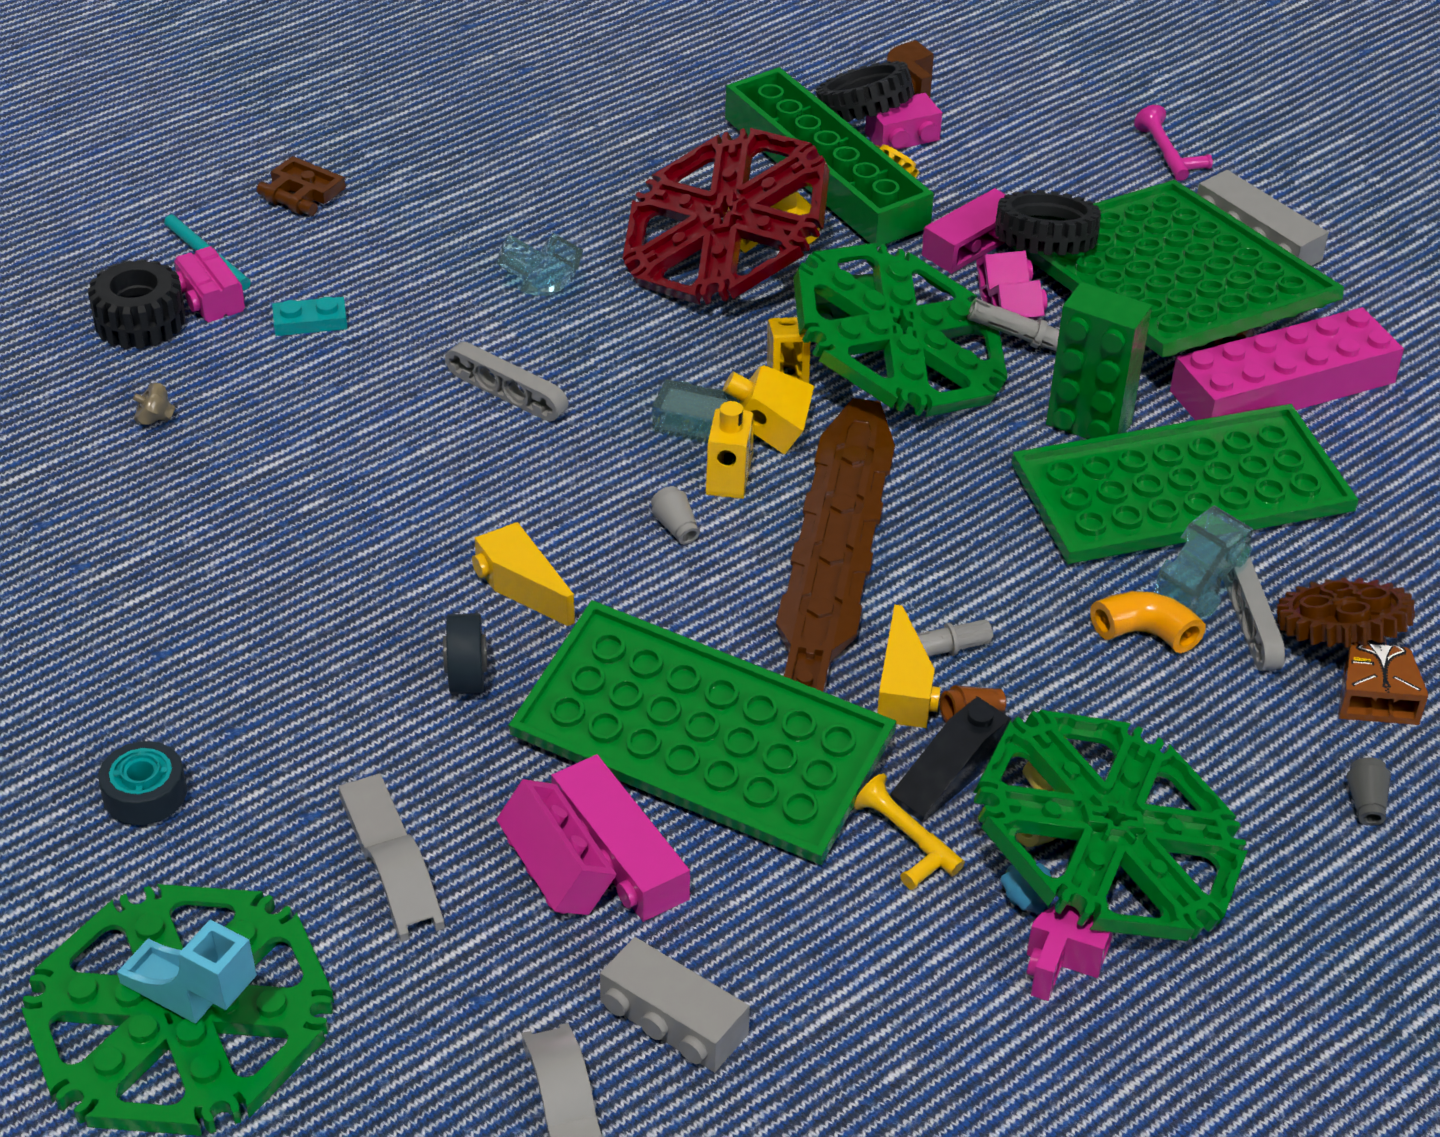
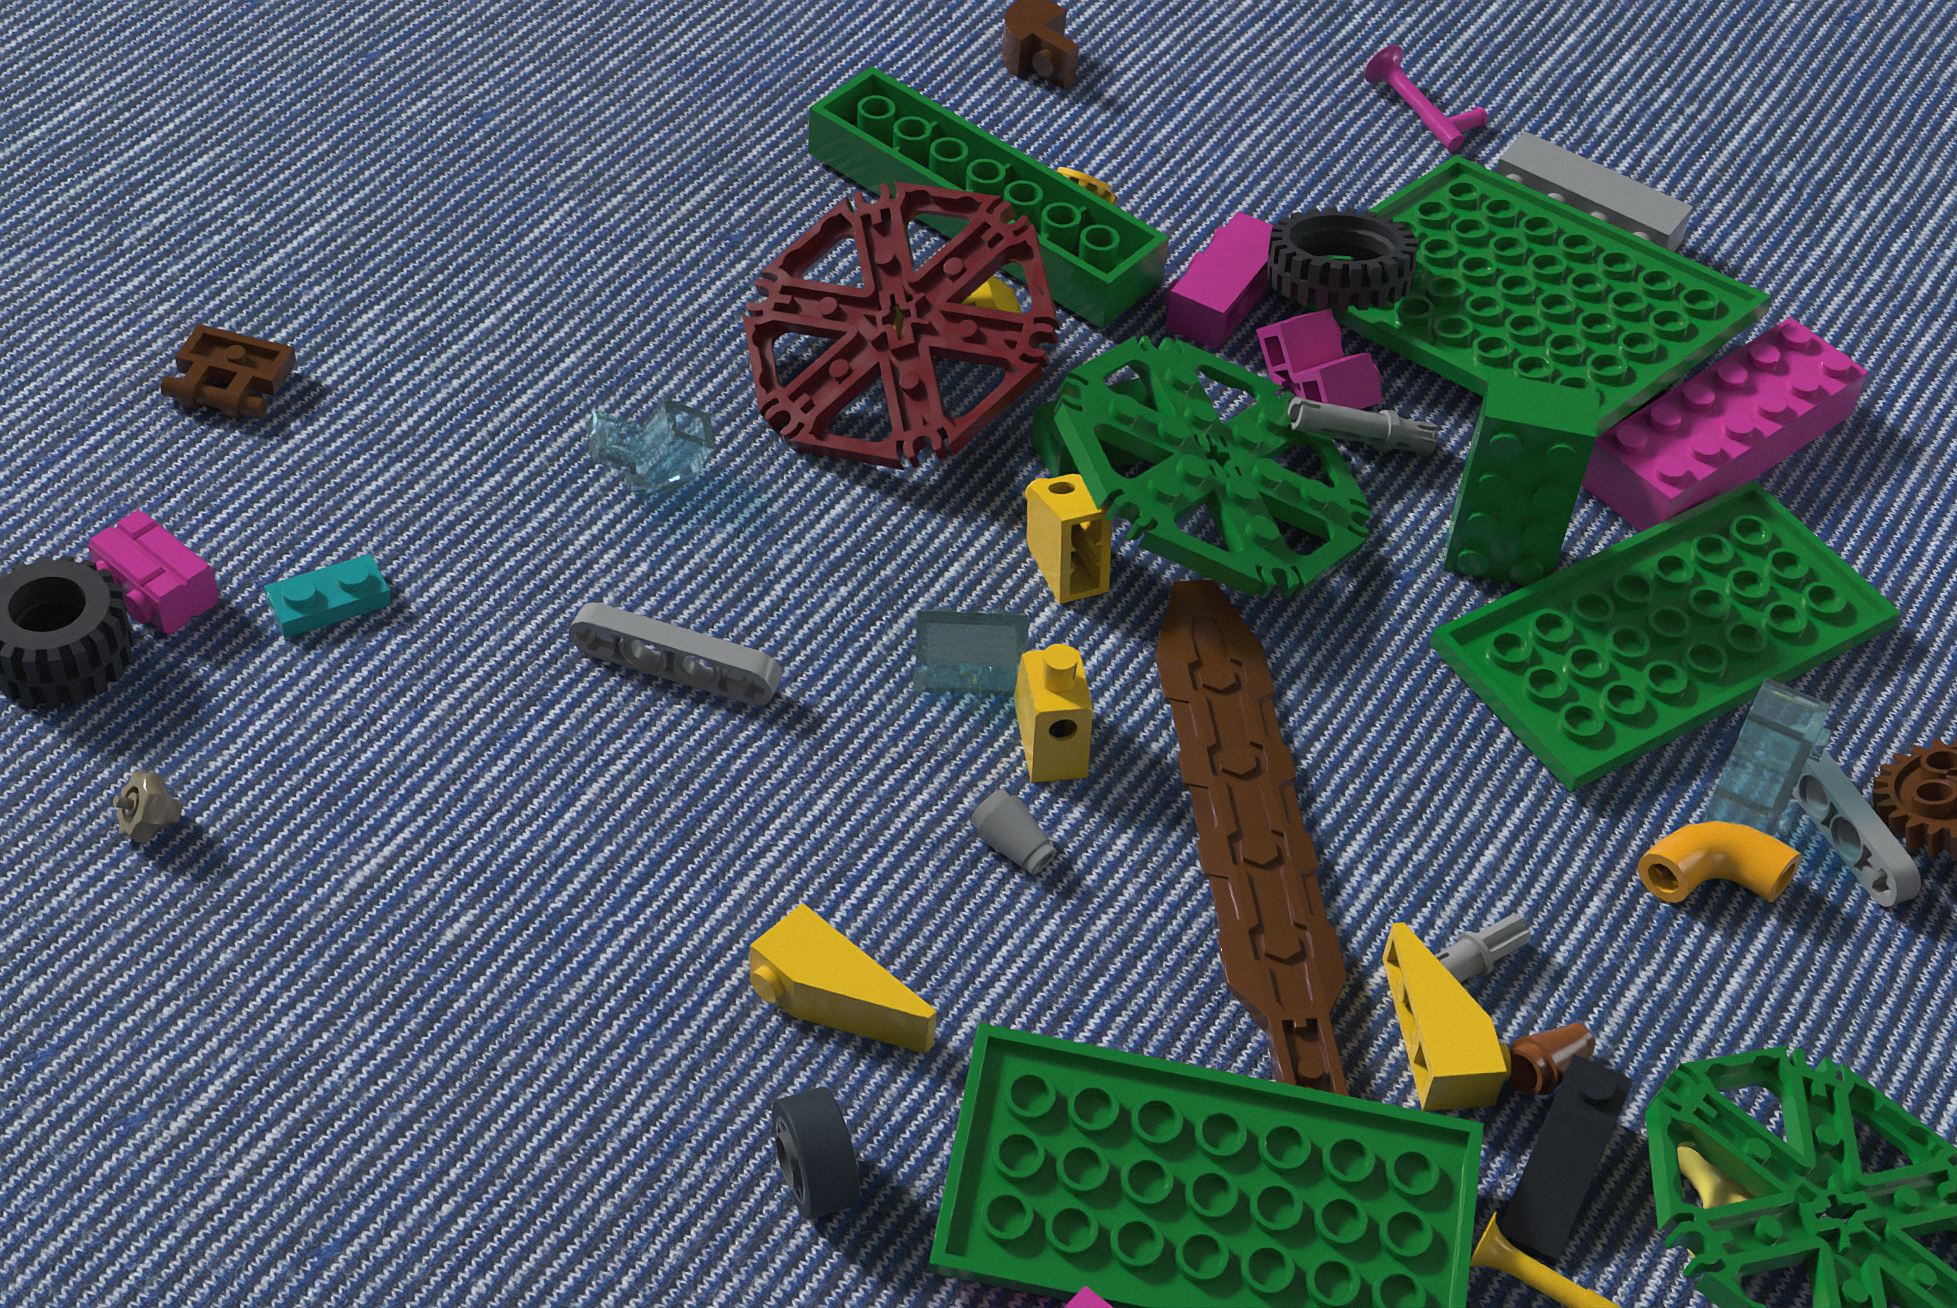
camera: 20 degrees left, 5 degrees up
teal bar [164,214,251,291] -> none
yellow torso [723,365,814,454] -> none
black tyre [816,61,915,122] -> none
dark pink brick [865,93,942,150] -> none

